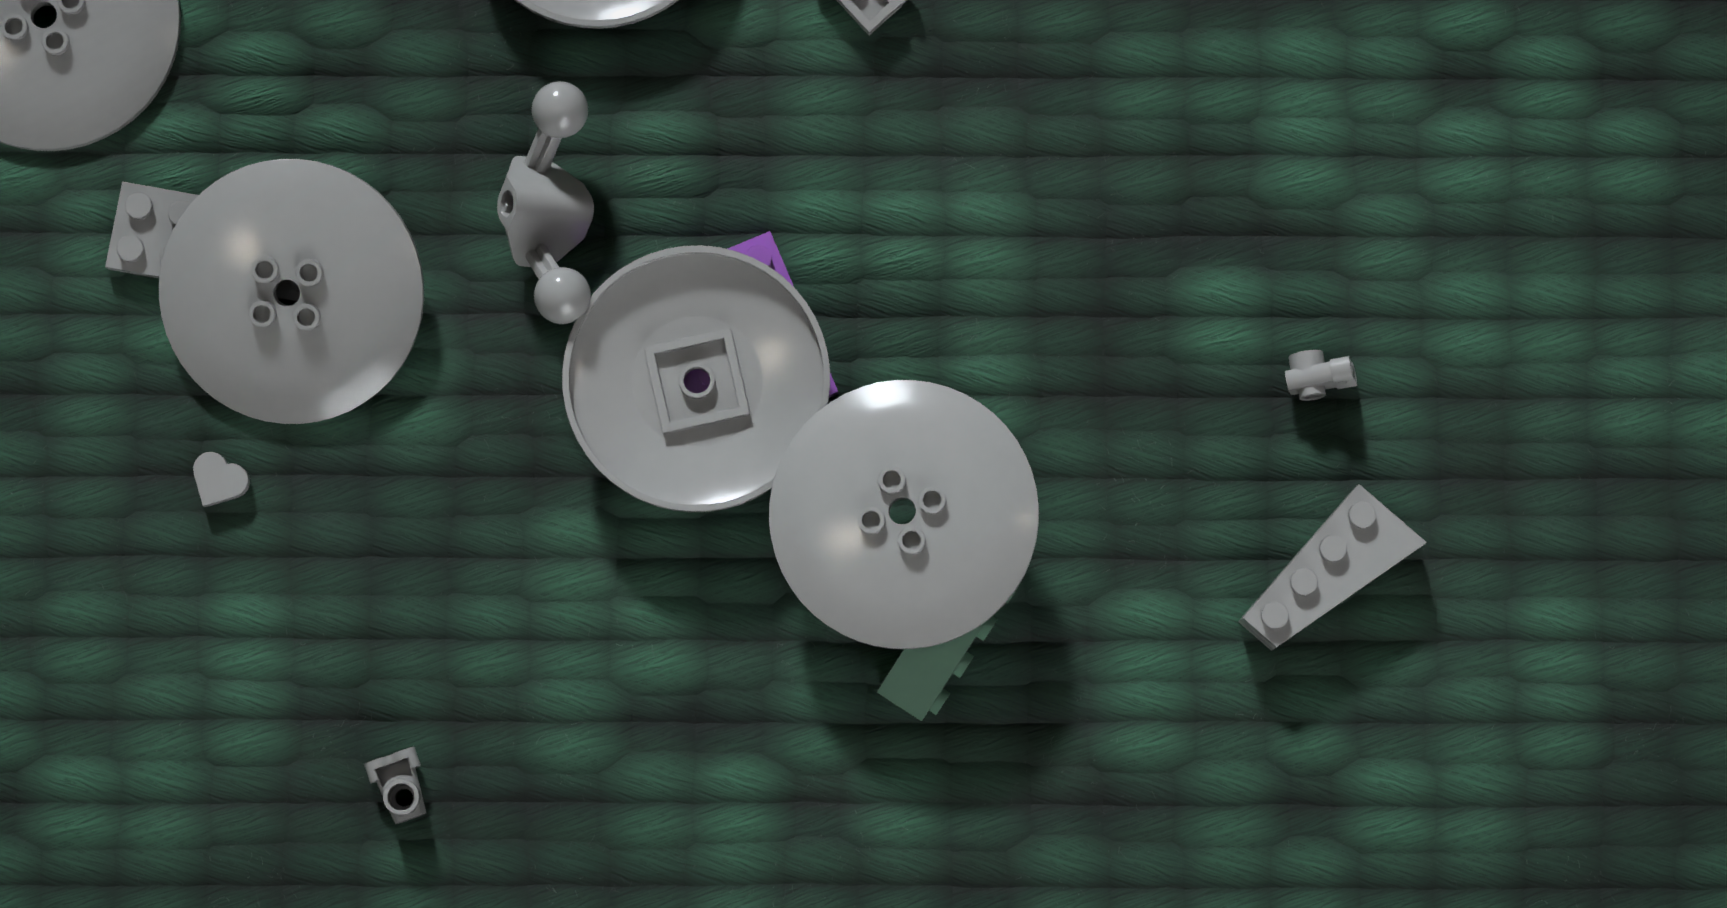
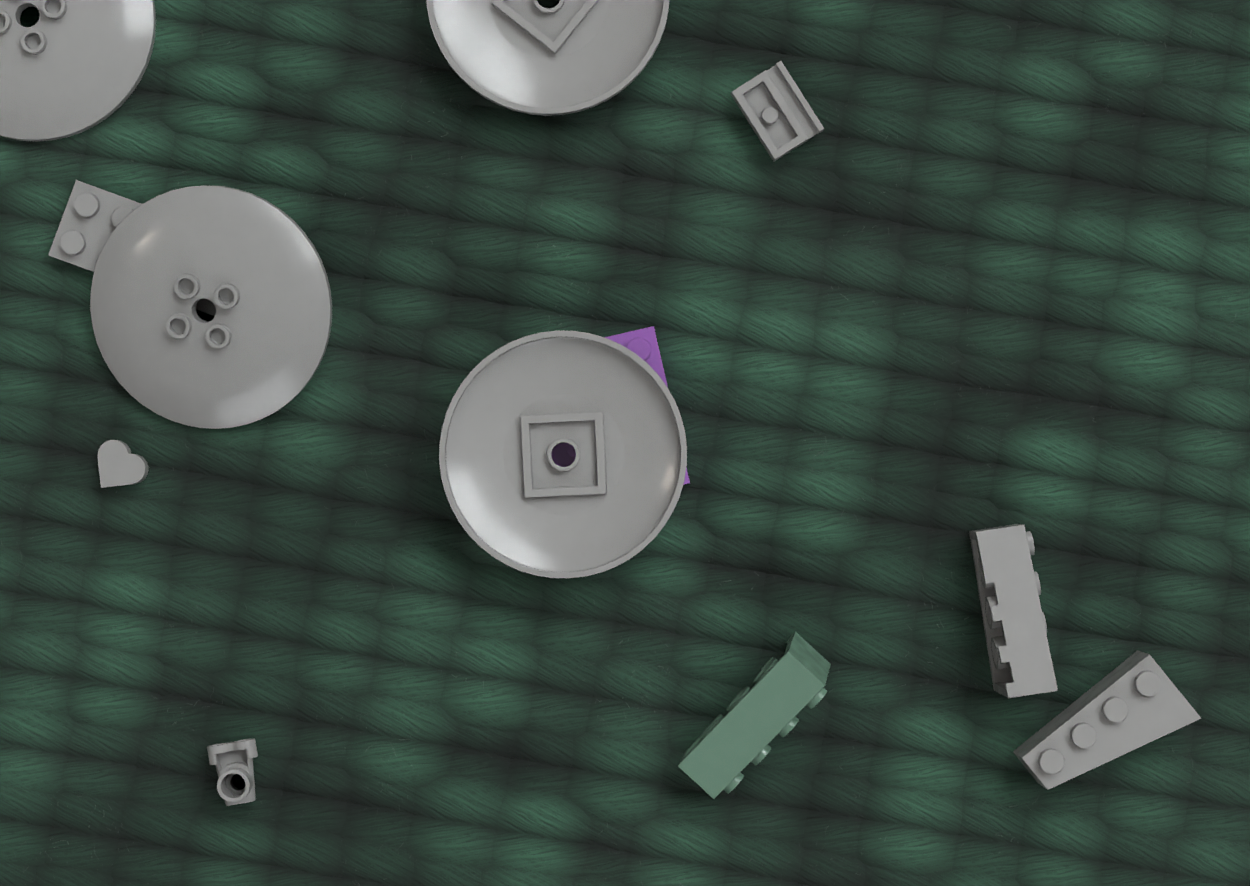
camera: 15 degrees right, 5 degrees up
light grey piece [497,81,594,324] -> none
light grey dish [769,380,1039,649] -> none
light grey plate [1285,350,1357,401] -> none
none -> light grey wedge [969,524,1058,698]

